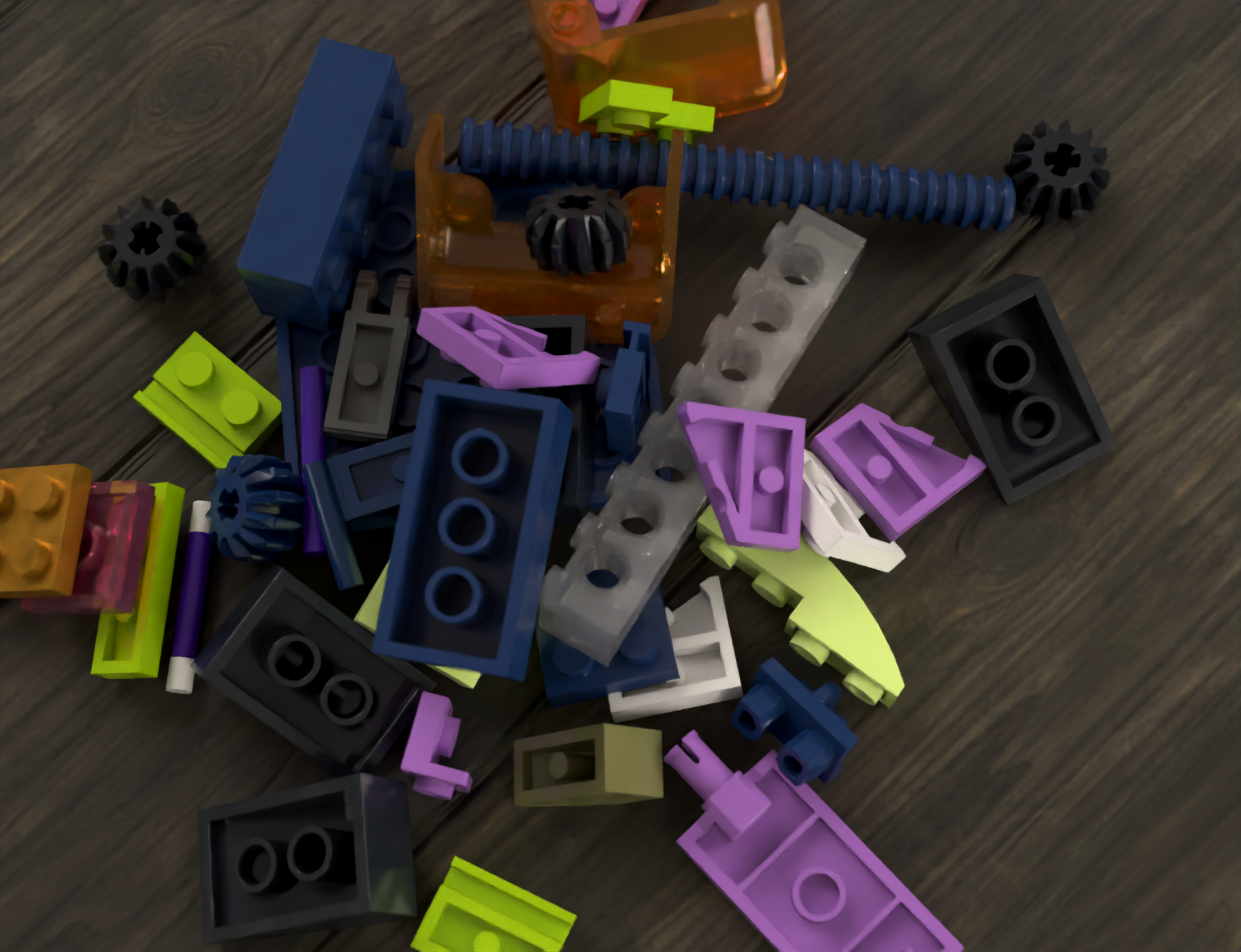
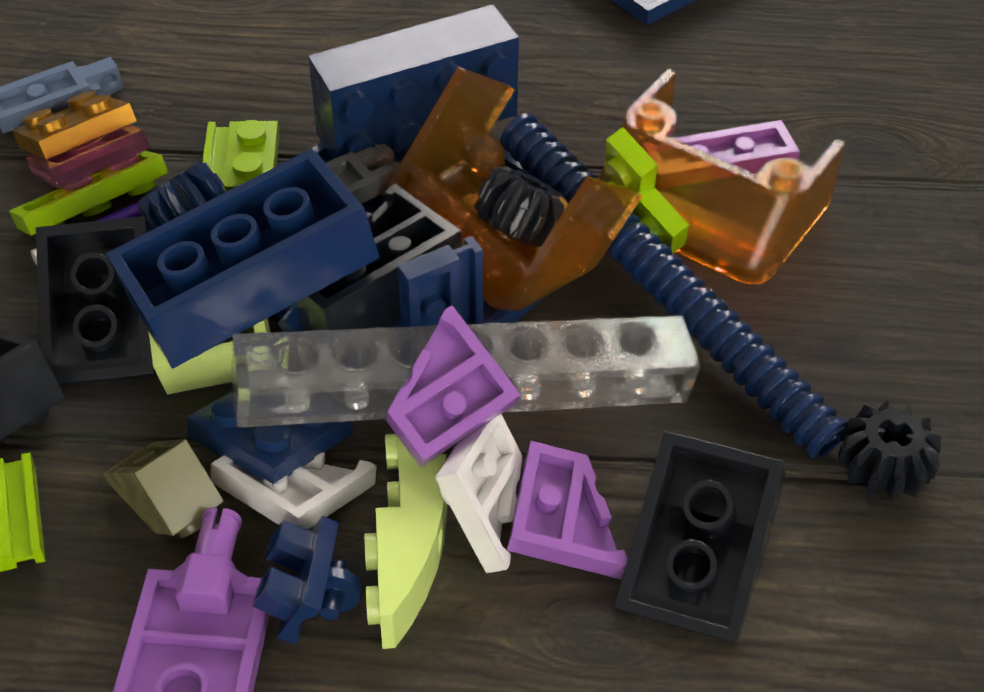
camera: 45 degrees right, 25 degrees down
black gear [98,196,207,304] -> none
medium lavender bracket [400,691,473,800] -> none
medium lavender wing [416,307,602,393] -> none

